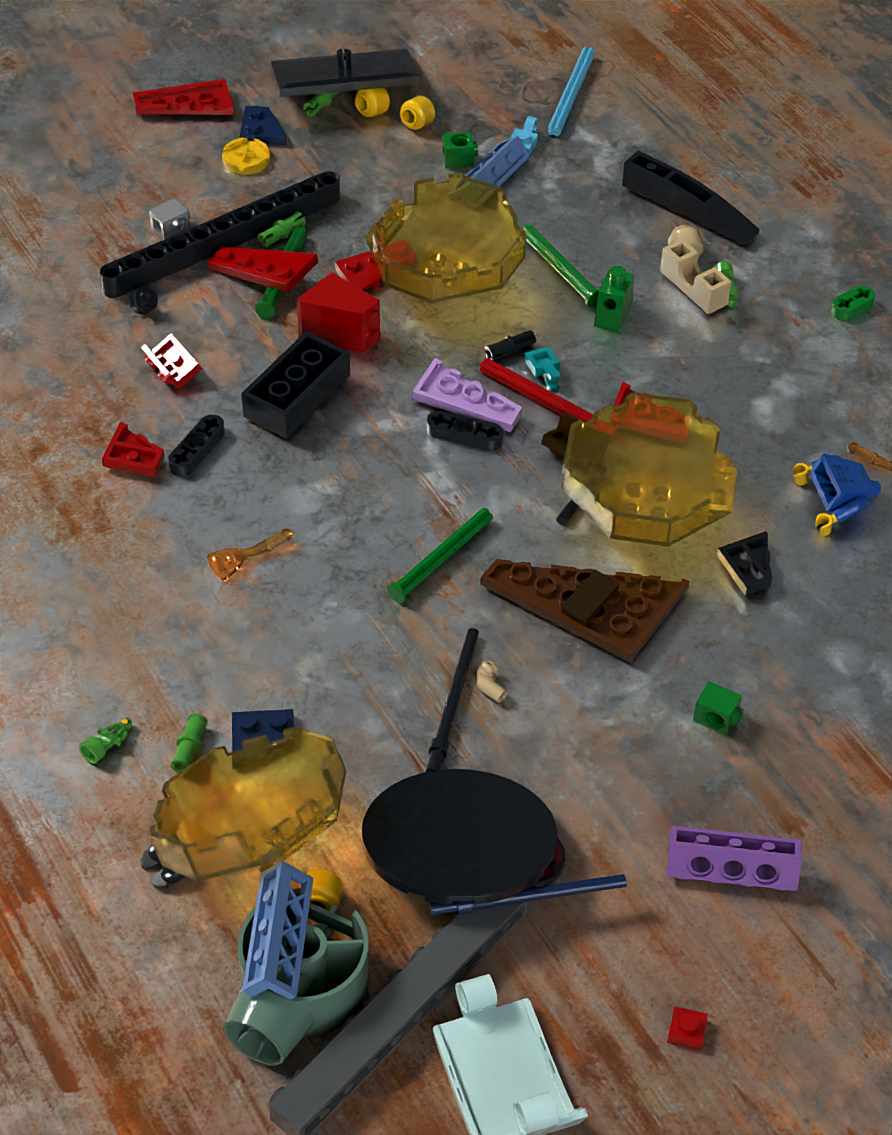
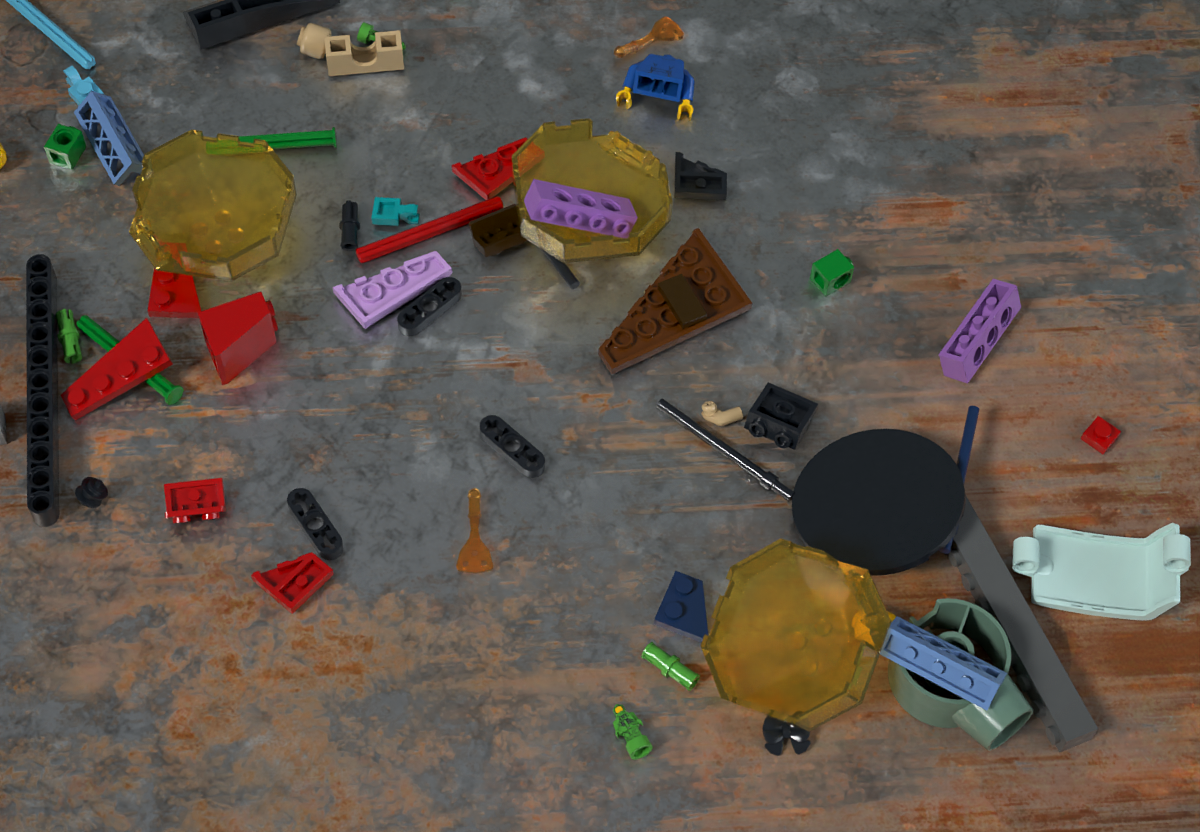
camera: 65 degrees left, 10 degrees up
black brick [241,331,350,439] -> none
green axle [387,508,493,604] -> none
green torso [594,266,634,333] -> none
none -> black beam [479,415,545,478]
none -> medium lavender brick [524,179,638,239]
none -> black plate [744,382,818,450]

